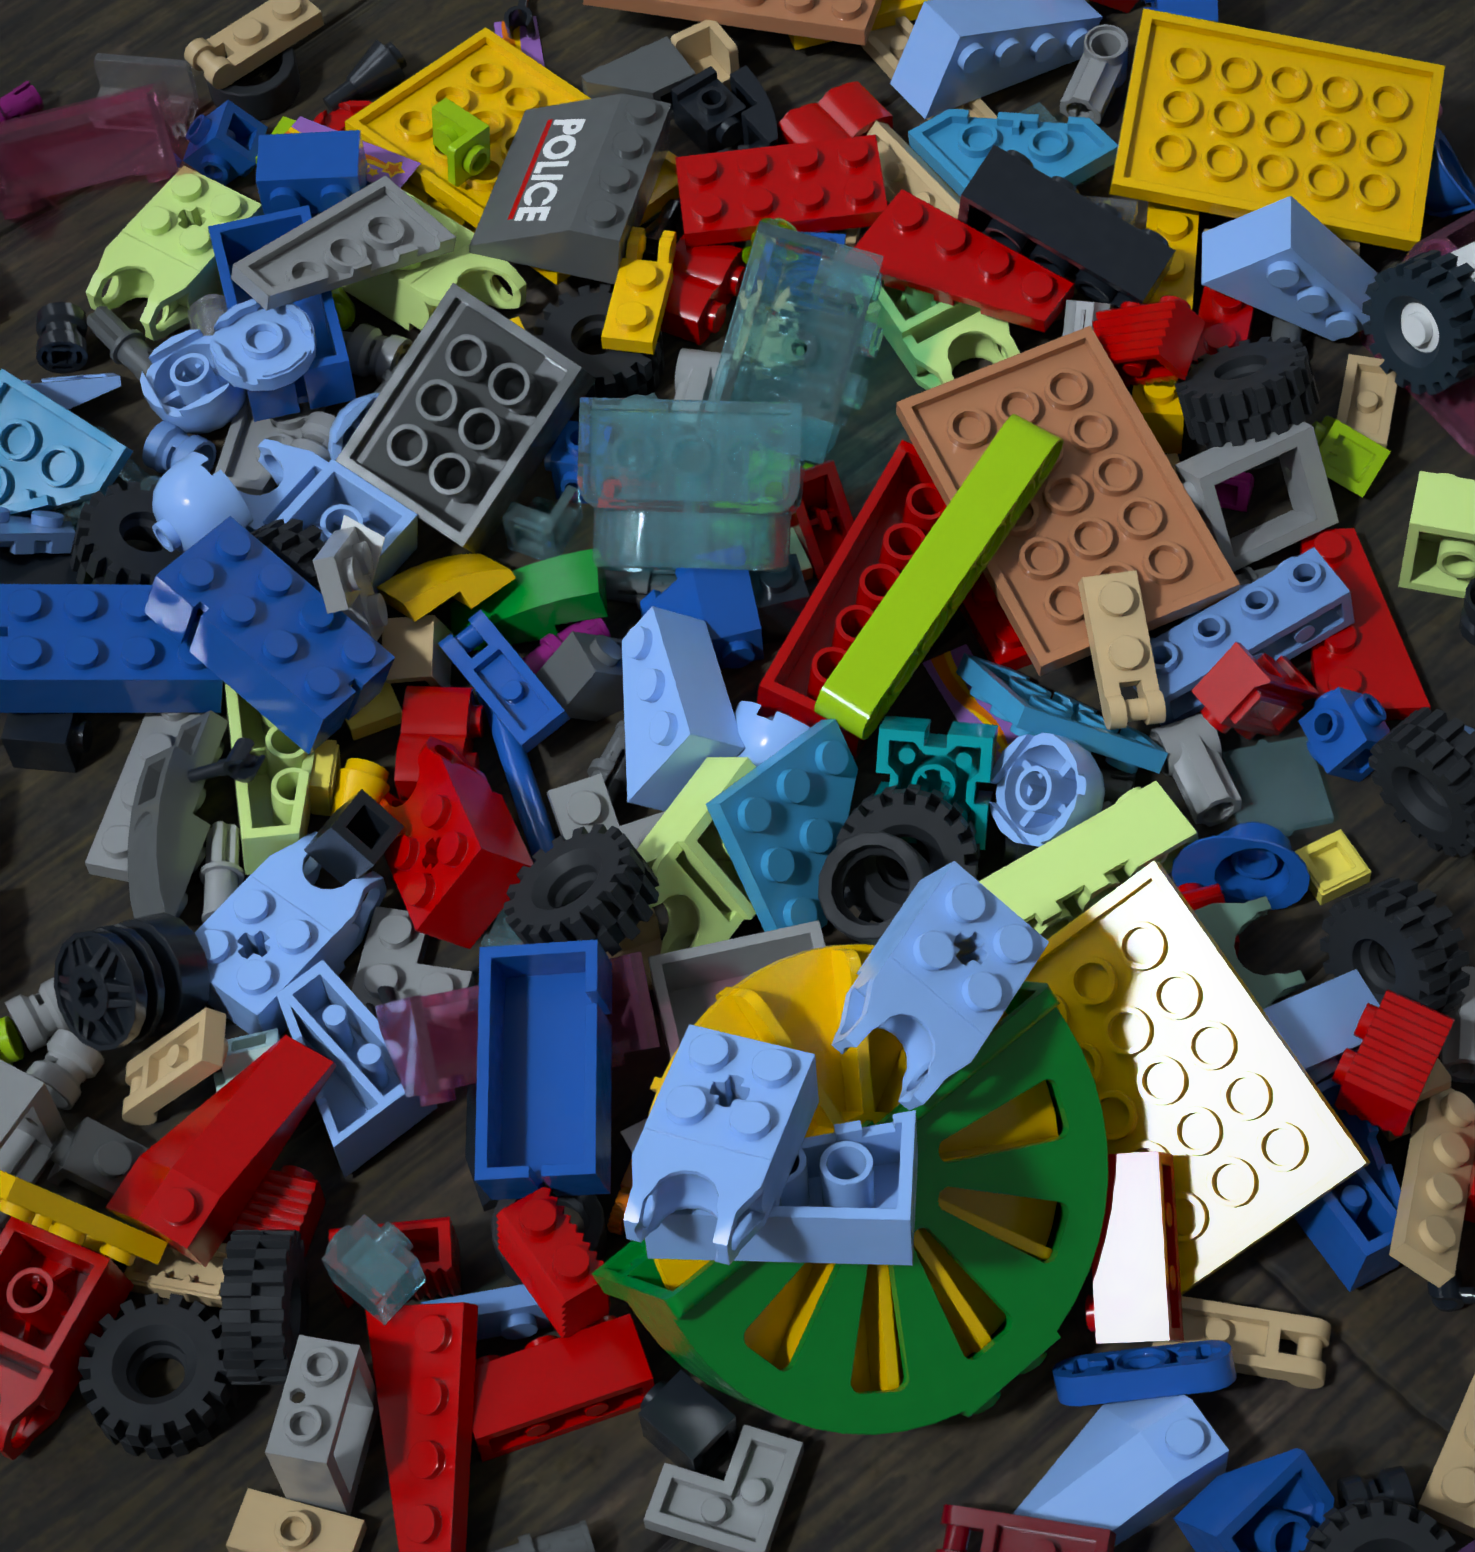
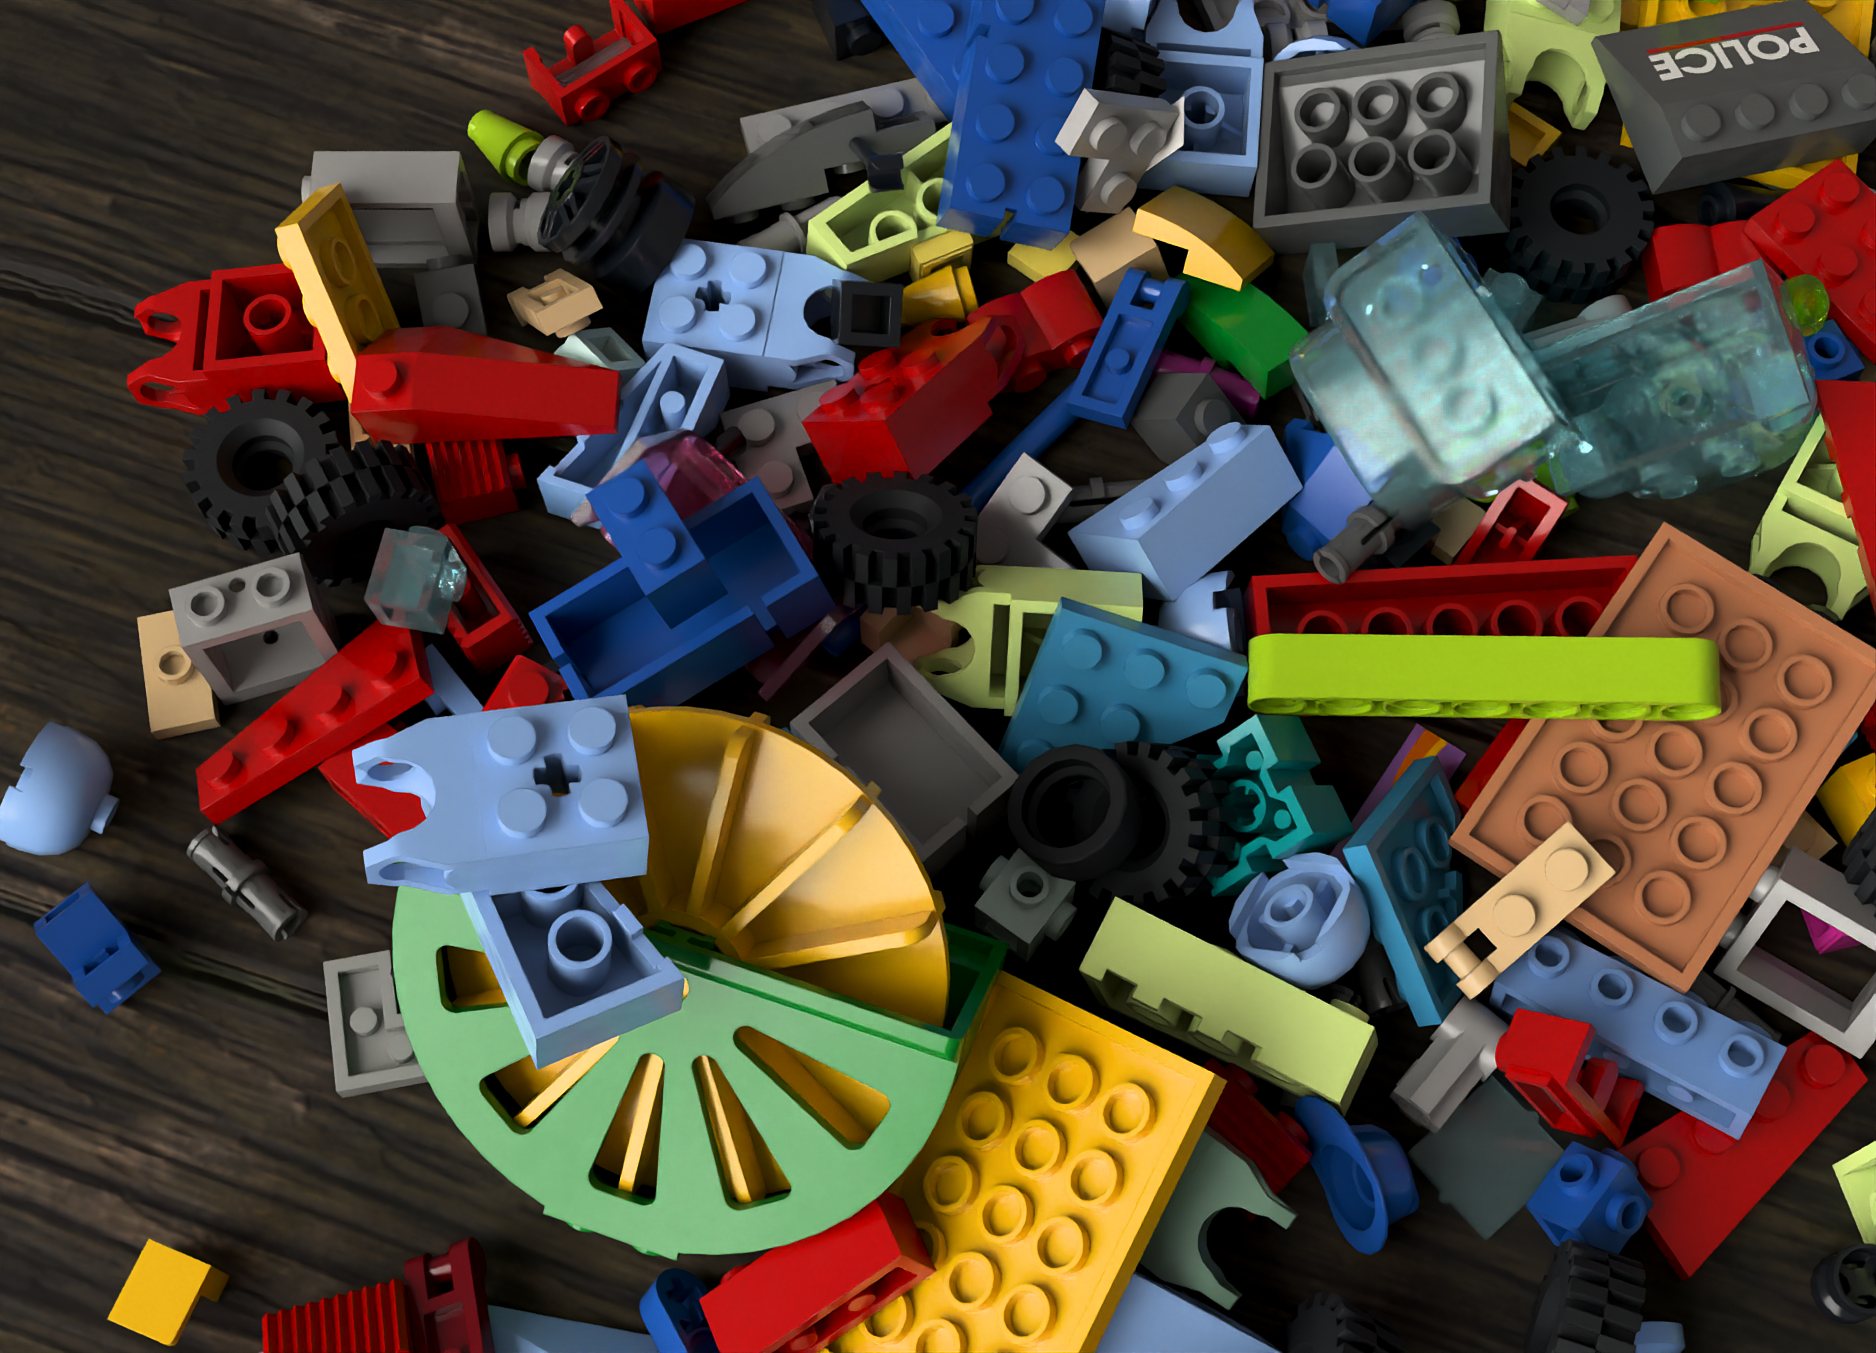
camera: 55 degrees right, 10 degrees up
yellow hinge [601,227,677,354] -> none
light blue brick [831,861,1049,1111] -> none
light yellow tile [1294,829,1371,905] -> none
none -> blue brick [585,459,728,629]
none -> dark grey pin [1313,476,1428,584]

